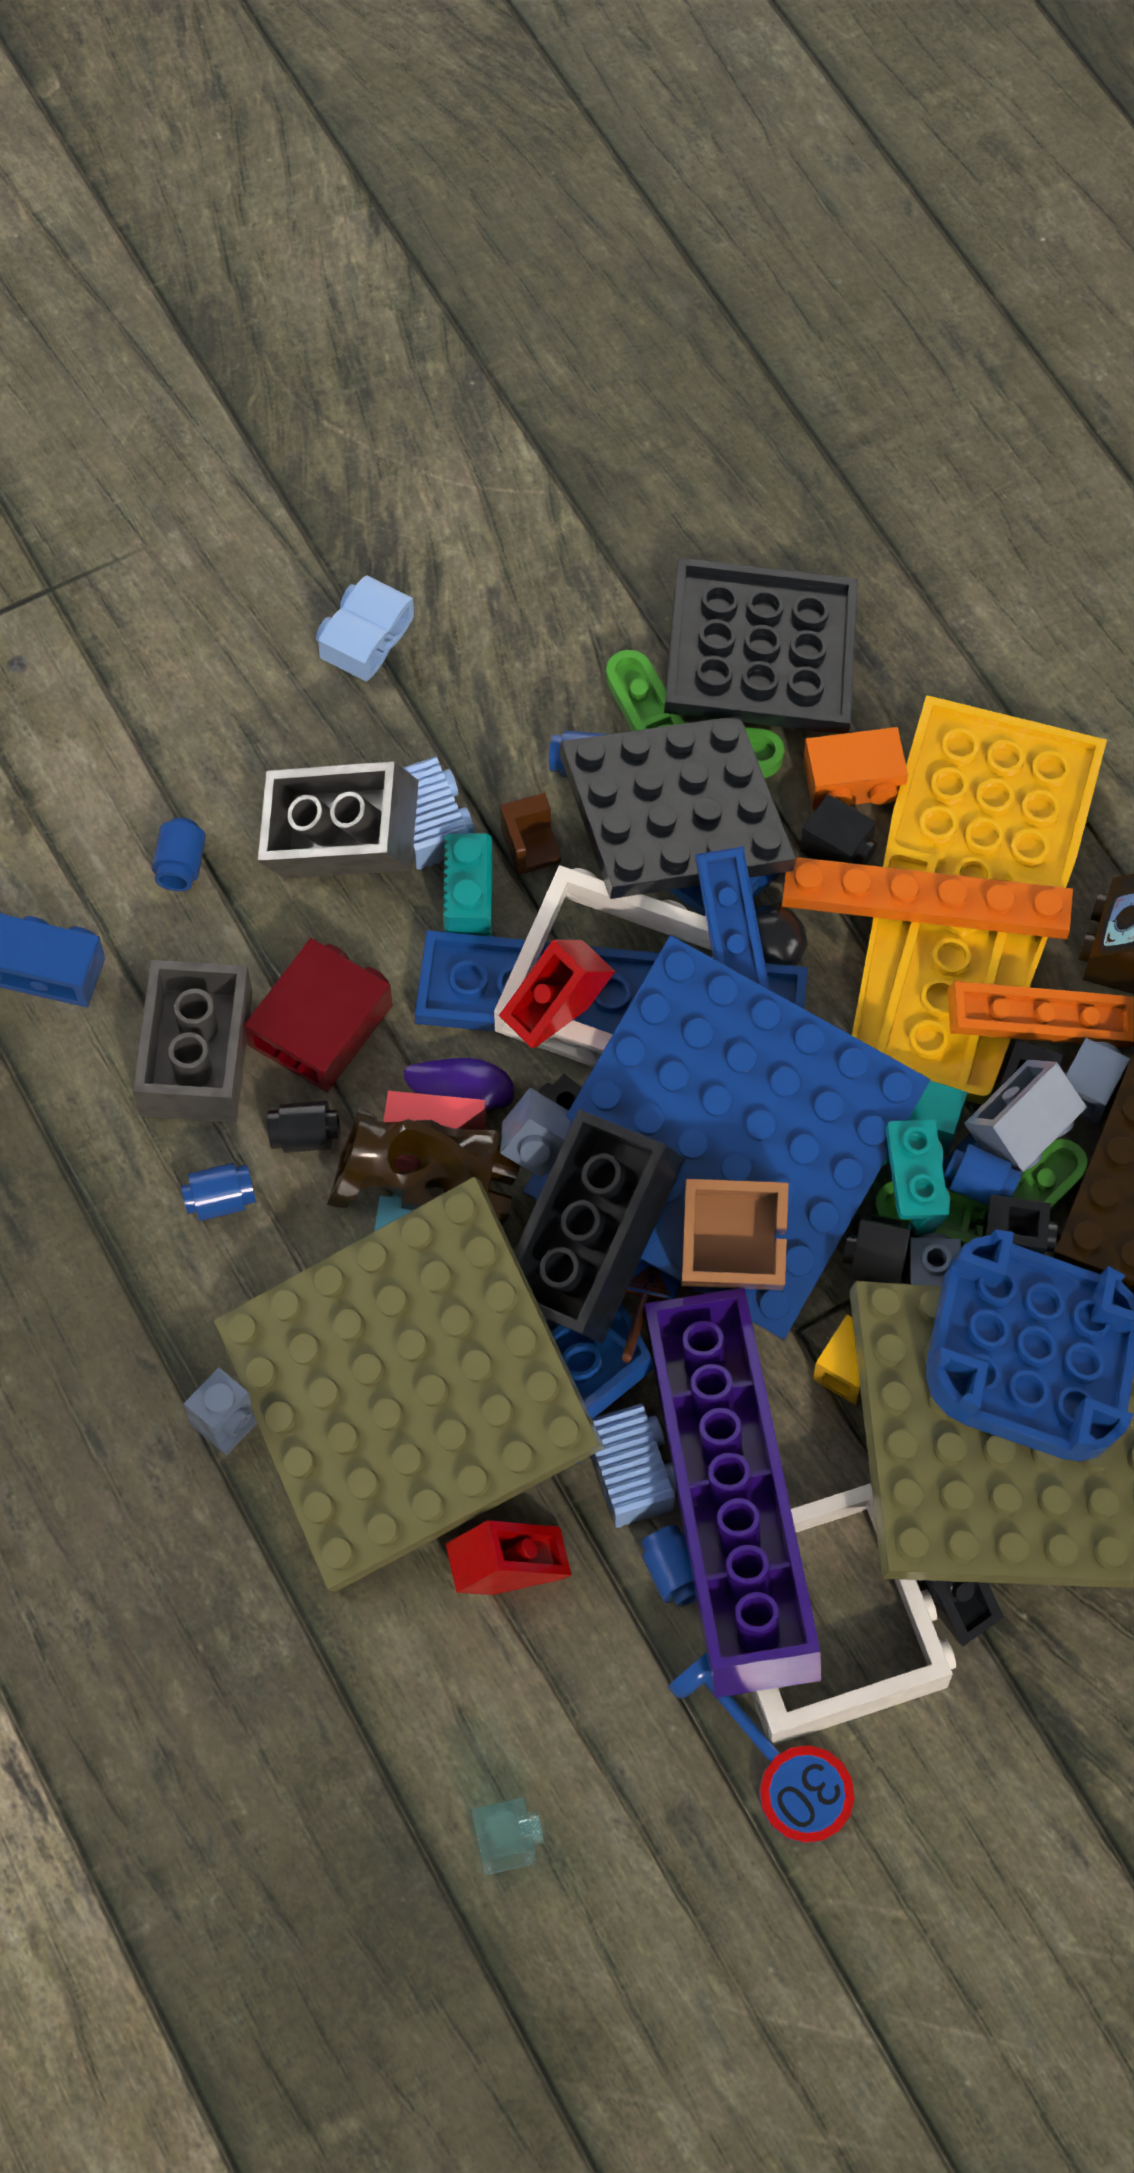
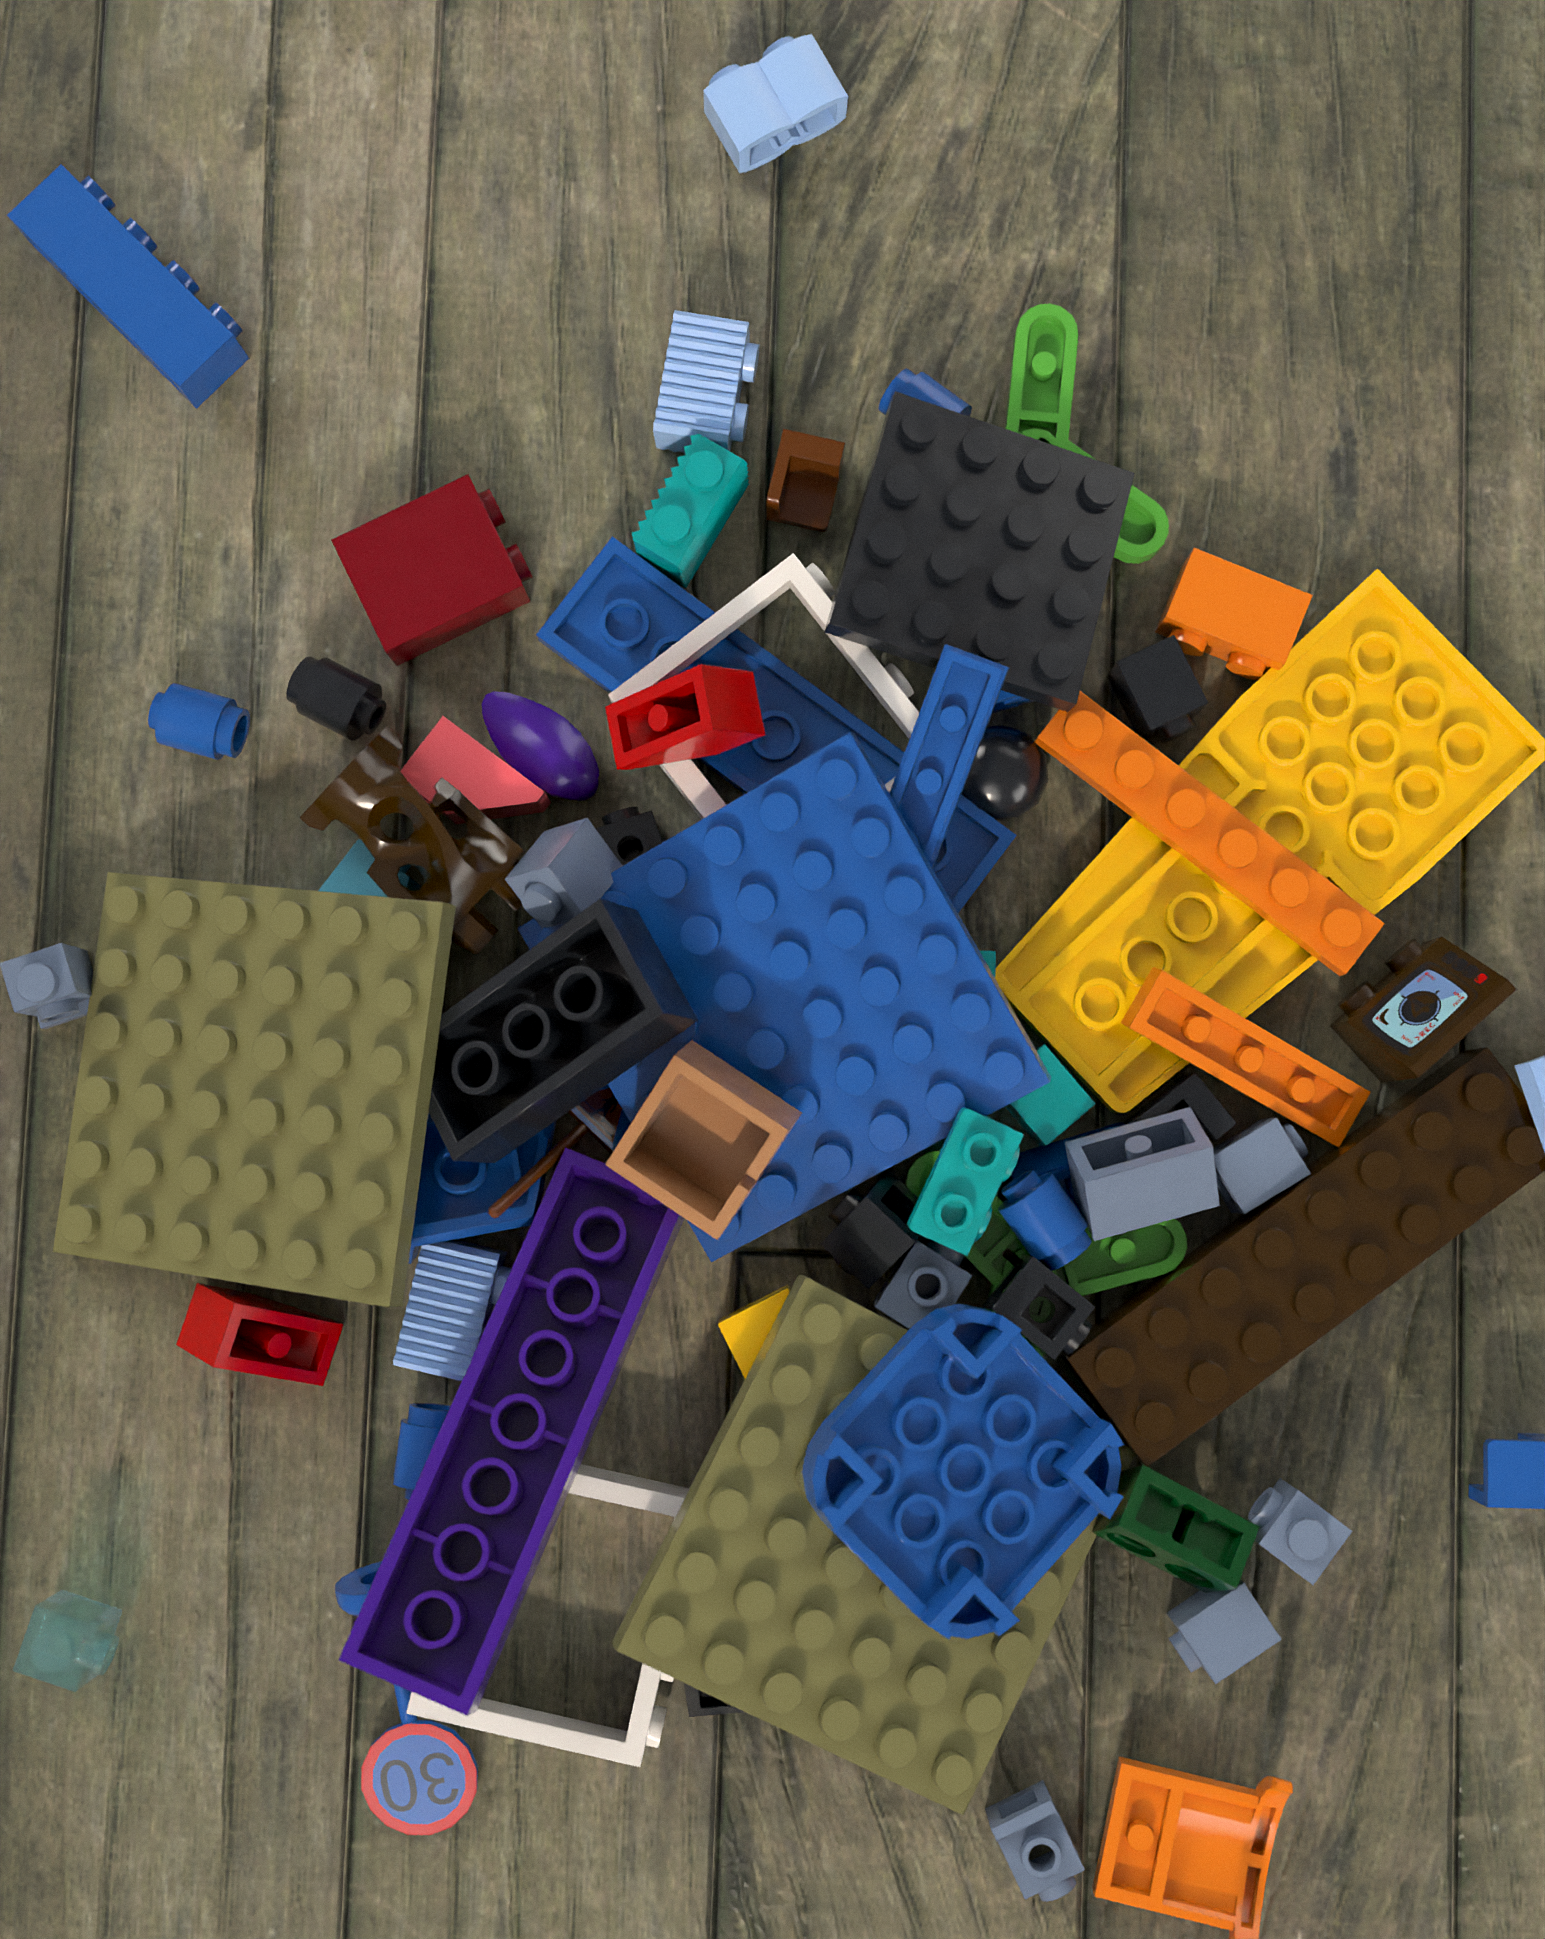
camera: 35 degrees right, 20 degrees up
flat silver brick [133,960,253,1122] -> none
blue brick [152,818,206,891] -> none
flat silver brick [258,761,419,879] -> none
black plate [664,557,858,734] -> none

